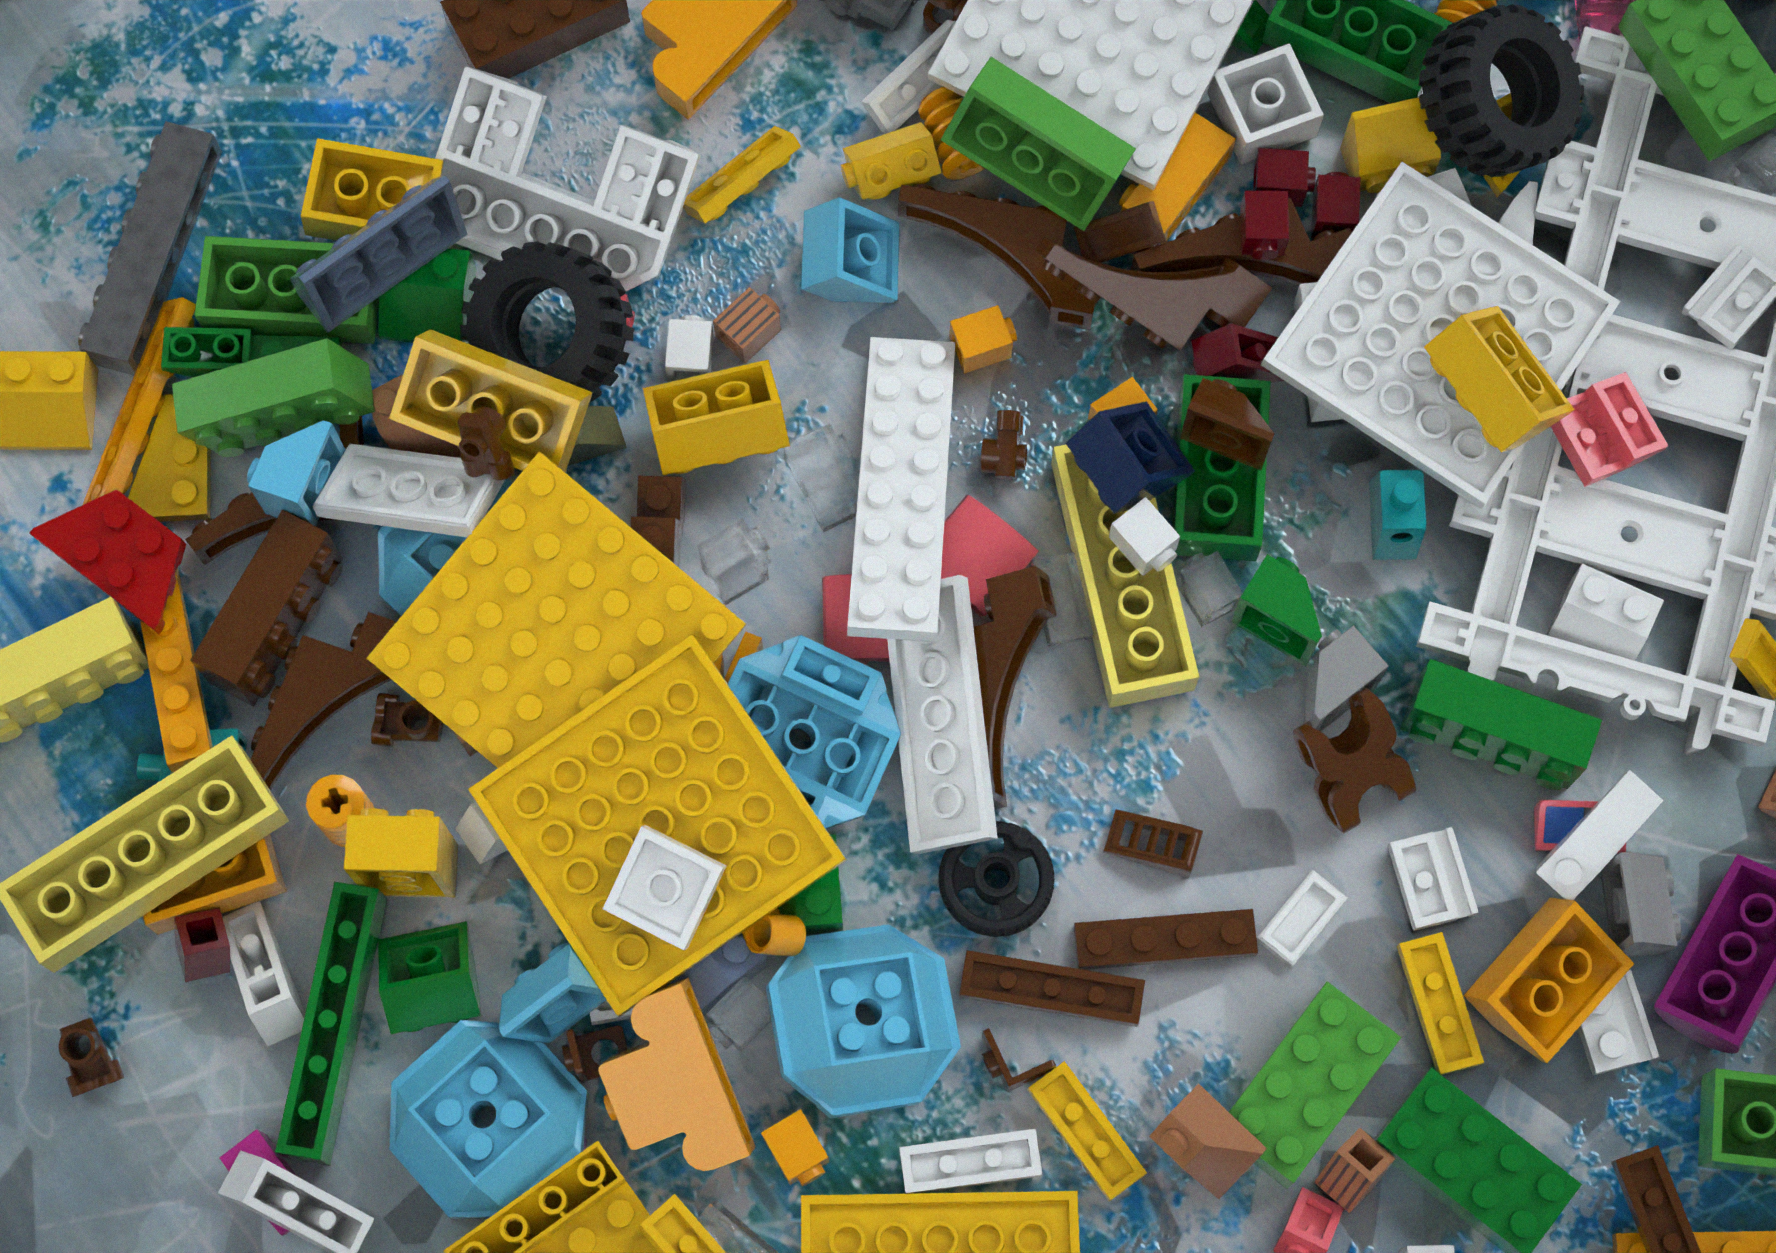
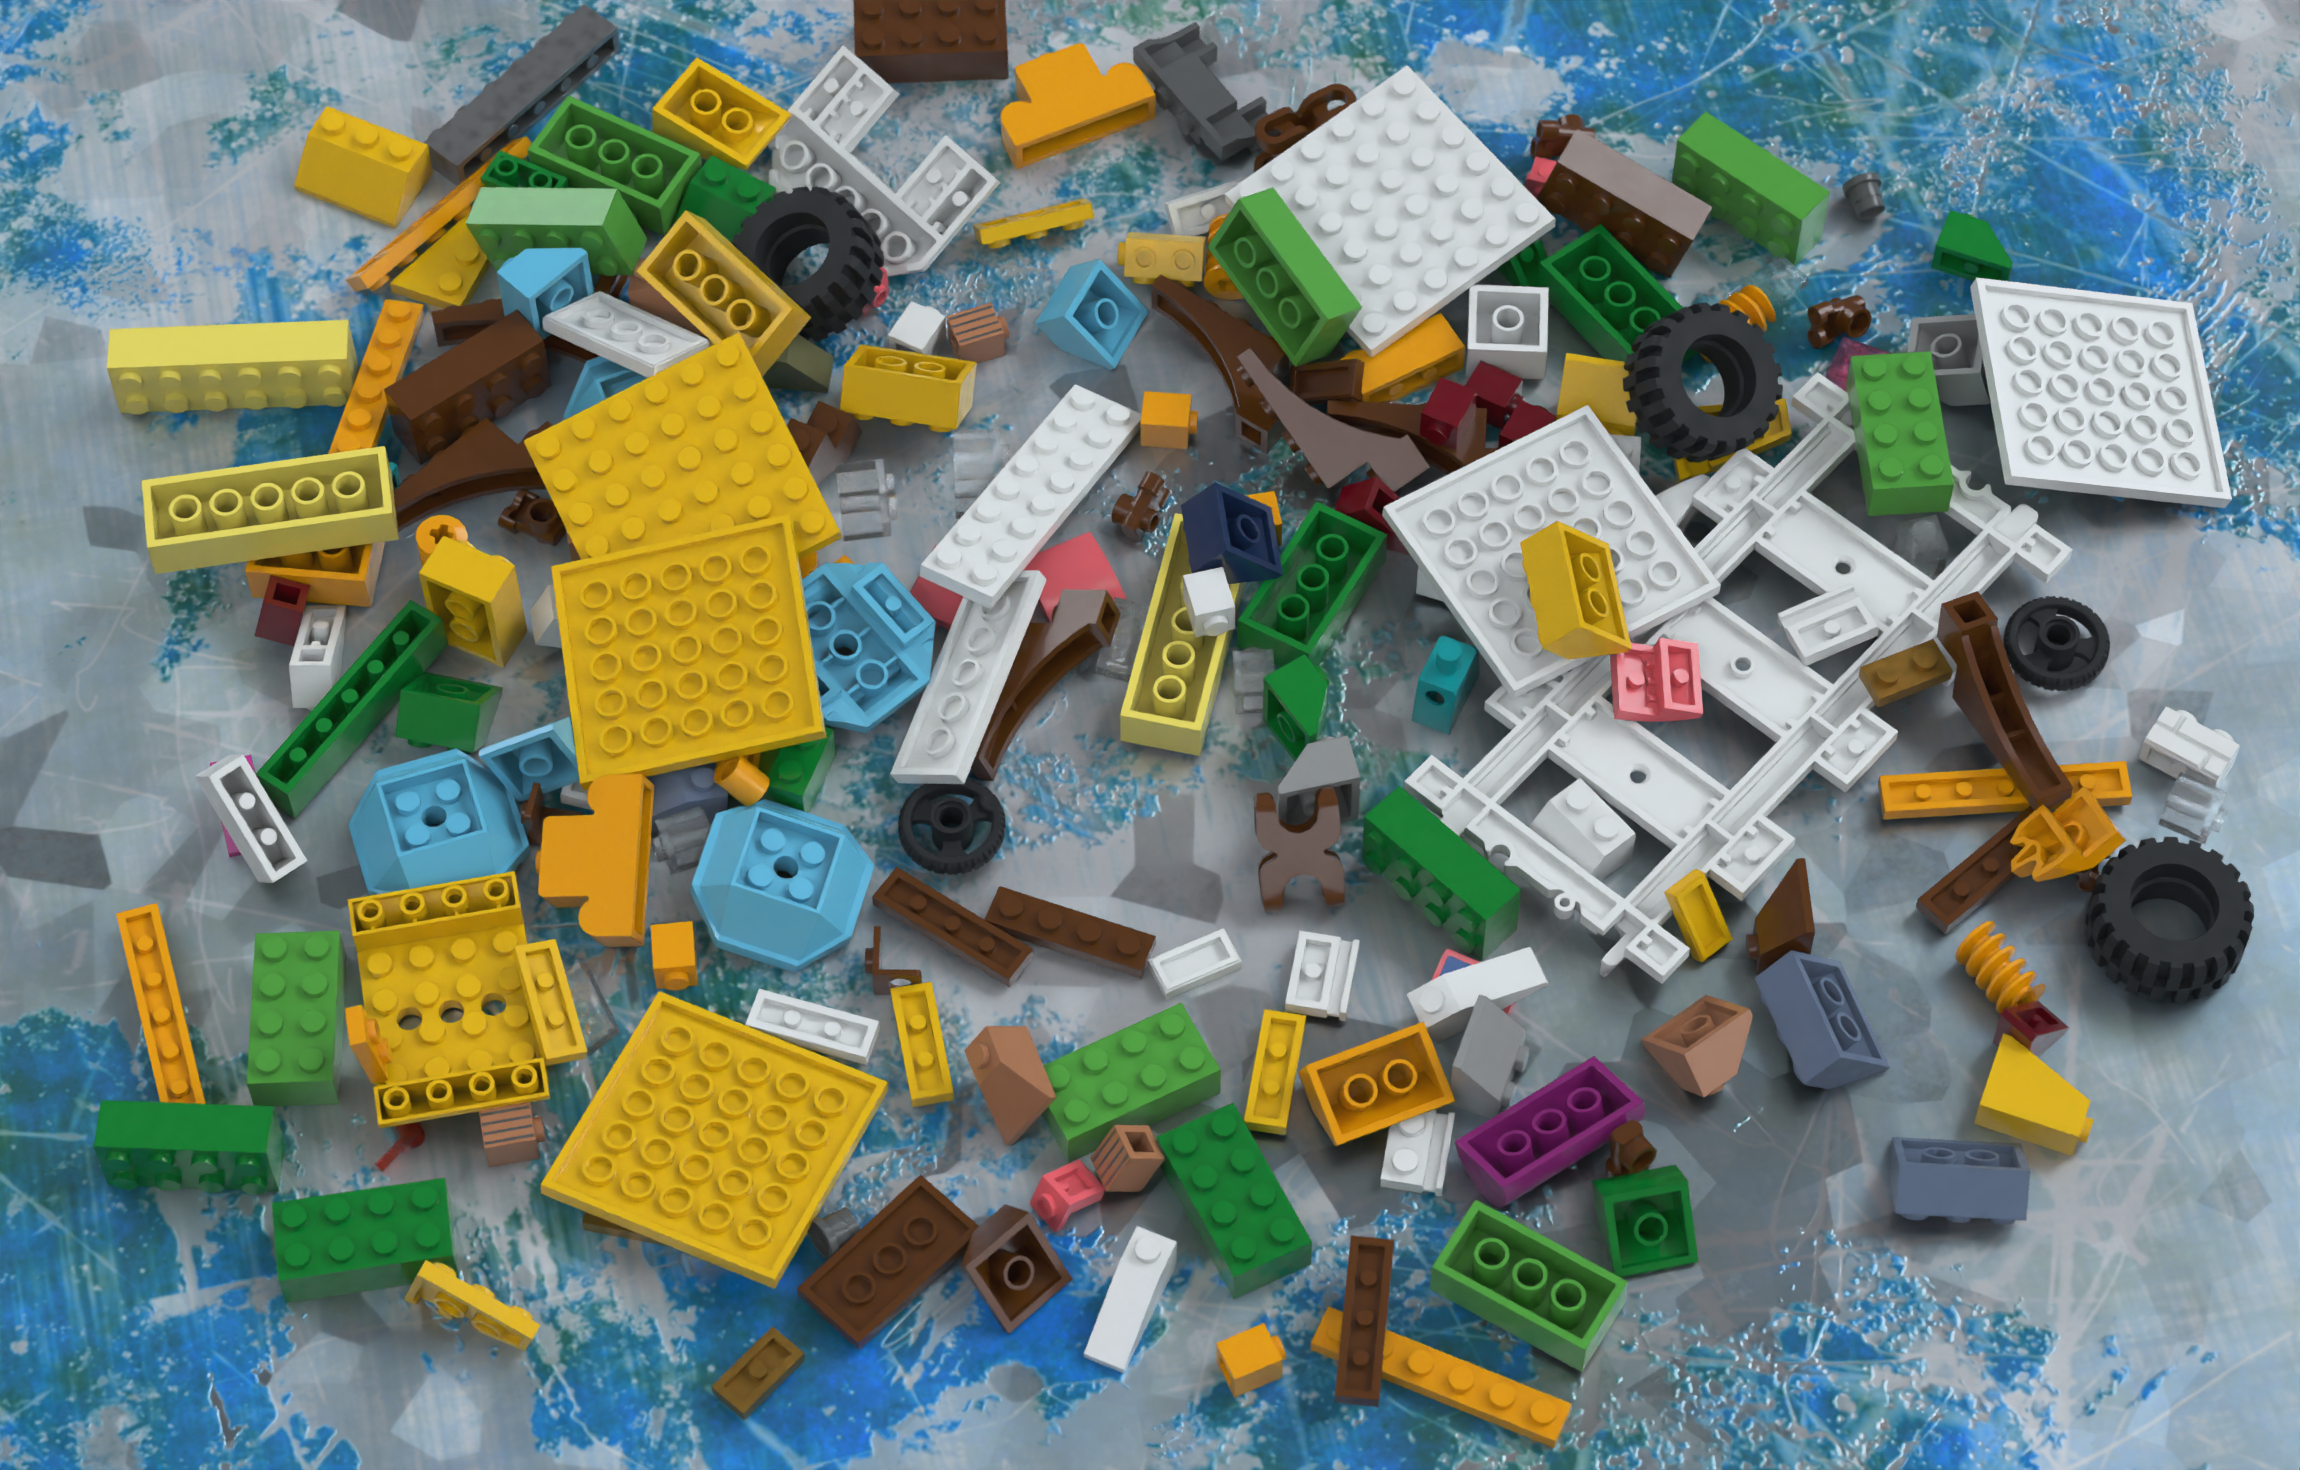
camera: 25 degrees right, 15 degrees down
red wing [29,489,186,635] -> none
reddish brown plate [59,1017,125,1097] -> none
sand blue slope [290,175,468,333] -> none
reddish brown plate [458,407,515,480] -> none
white plate [603,825,726,950] -> none
reddish brown slope [1103,809,1203,878] -> none
reddish brown slope [1180,378,1275,470] -> none

